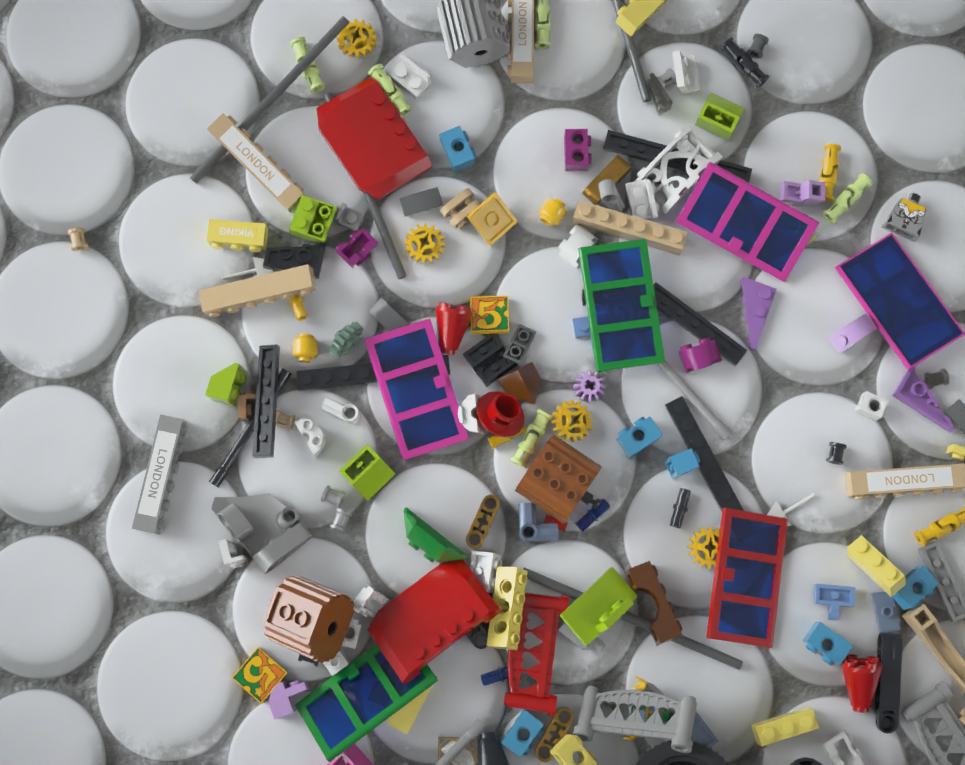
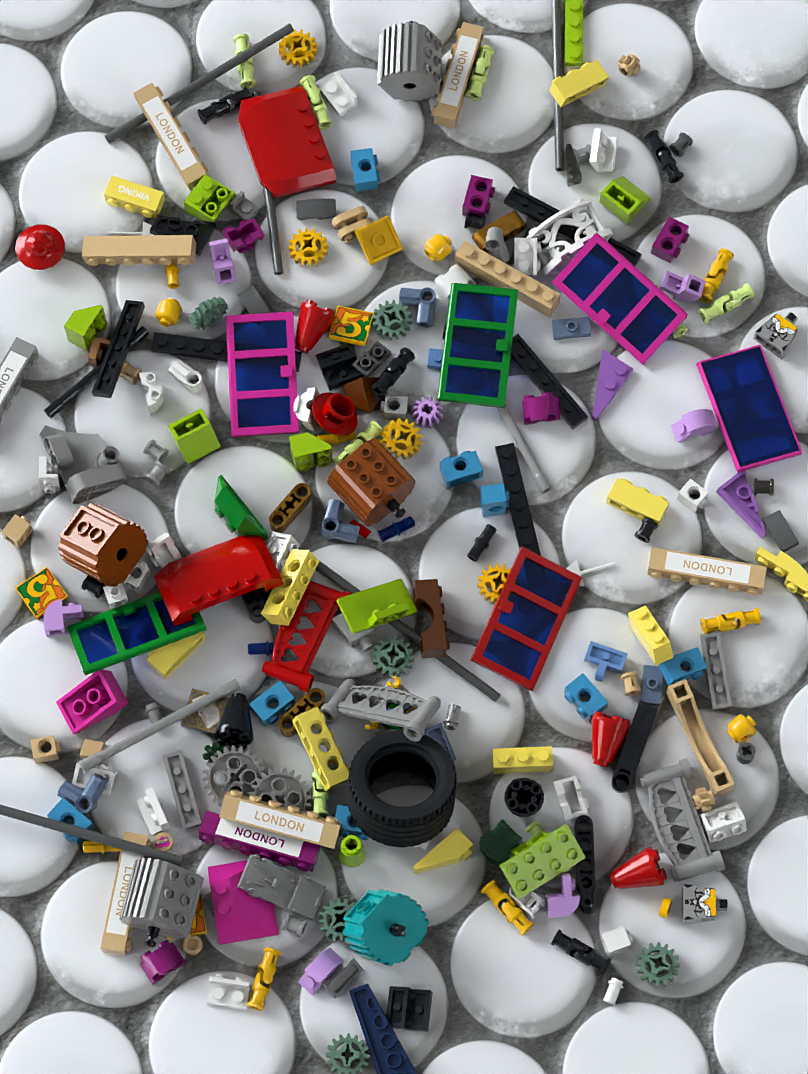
camera: 15 degrees right, 10 degrees down
none -> tan brick [2,514,33,548]
none -> red helmet [15,224,65,270]
none -> black piece [197,86,252,125]
none -> lavender brick [209,239,236,285]
none -> lime slope [289,432,333,471]
none -> black piece [371,347,415,397]
none -> sand green gear [372,300,413,340]
none -> sand green gear [372,635,414,678]
none -> light grey brick [380,395,408,421]
none -> sand blue piece [399,287,437,328]
none -> light grey pin [443,704,461,730]
none -> black bush [464,212,486,230]
none -> sand blue plate [552,317,591,340]
none -> light yellow brick [606,478,669,527]
none -> tan bush [621,672,642,696]
none -> magenta brick [651,216,690,263]

